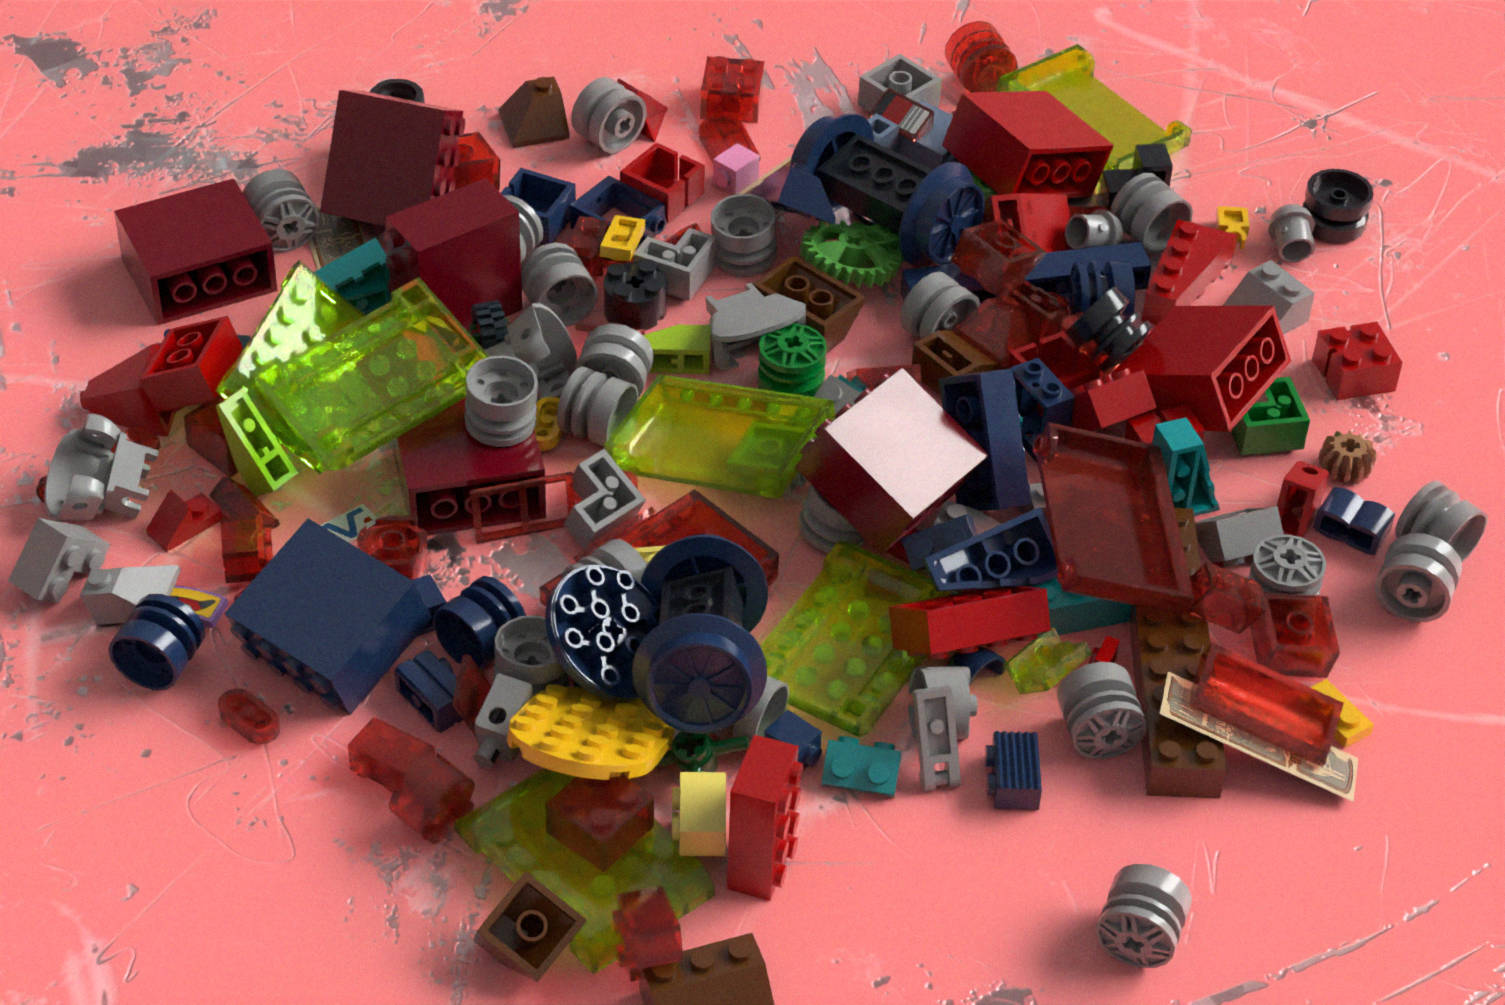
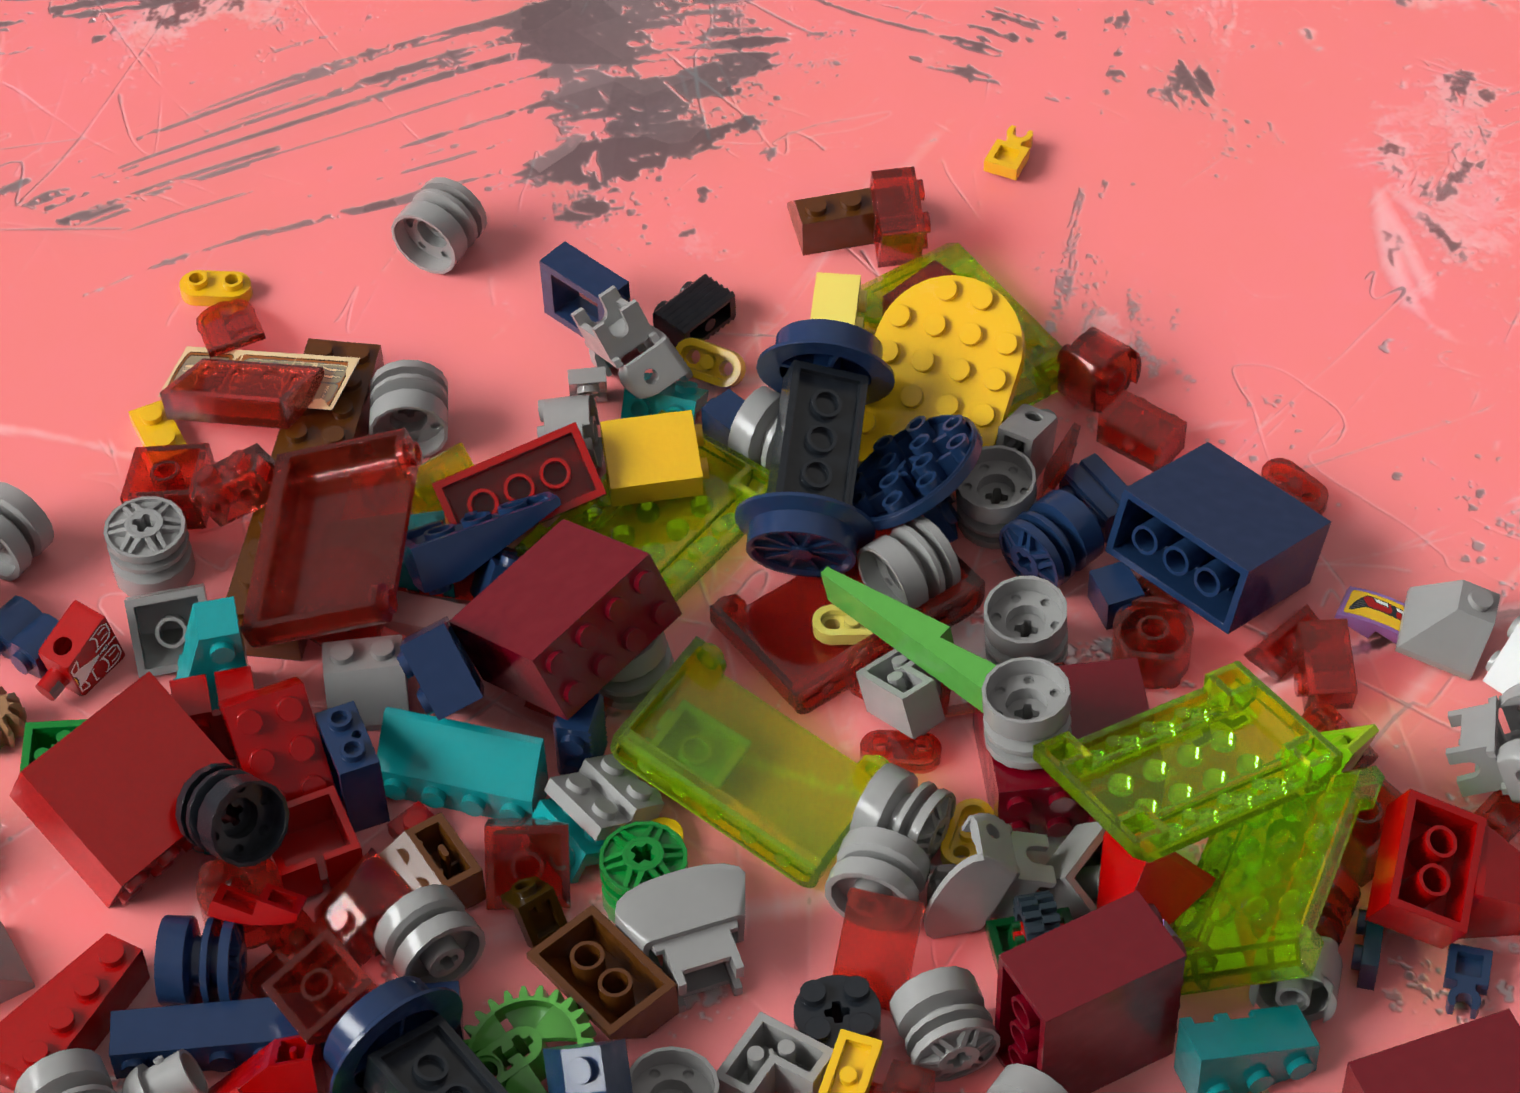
camera: 170 degrees left, 5 degrees up
dark blue wheel [108,594,206,690] -> none
red slope [146,490,223,552] -> none
reddish brown slope [473,871,587,983] -> none
lime slope [643,324,710,375] -> none
red brick [727,735,803,901] -> none
dark blue brick [985,730,1042,810] -> none
none -> yellow plate [179,270,253,307]
none -> clear red window [196,299,266,358]
none -> red slope [207,883,307,926]
none -> dark brown bracket [500,876,568,949]
none -> dark blue window [539,241,630,338]
none -> light grey piece [571,285,693,399]
none -> yellow brick [600,410,710,507]
none -> black brick [653,274,736,348]
none -> yellow plate [676,338,746,387]
none -> bright green slope [821,567,996,712]
none -> light grey wheel [984,576,1068,666]

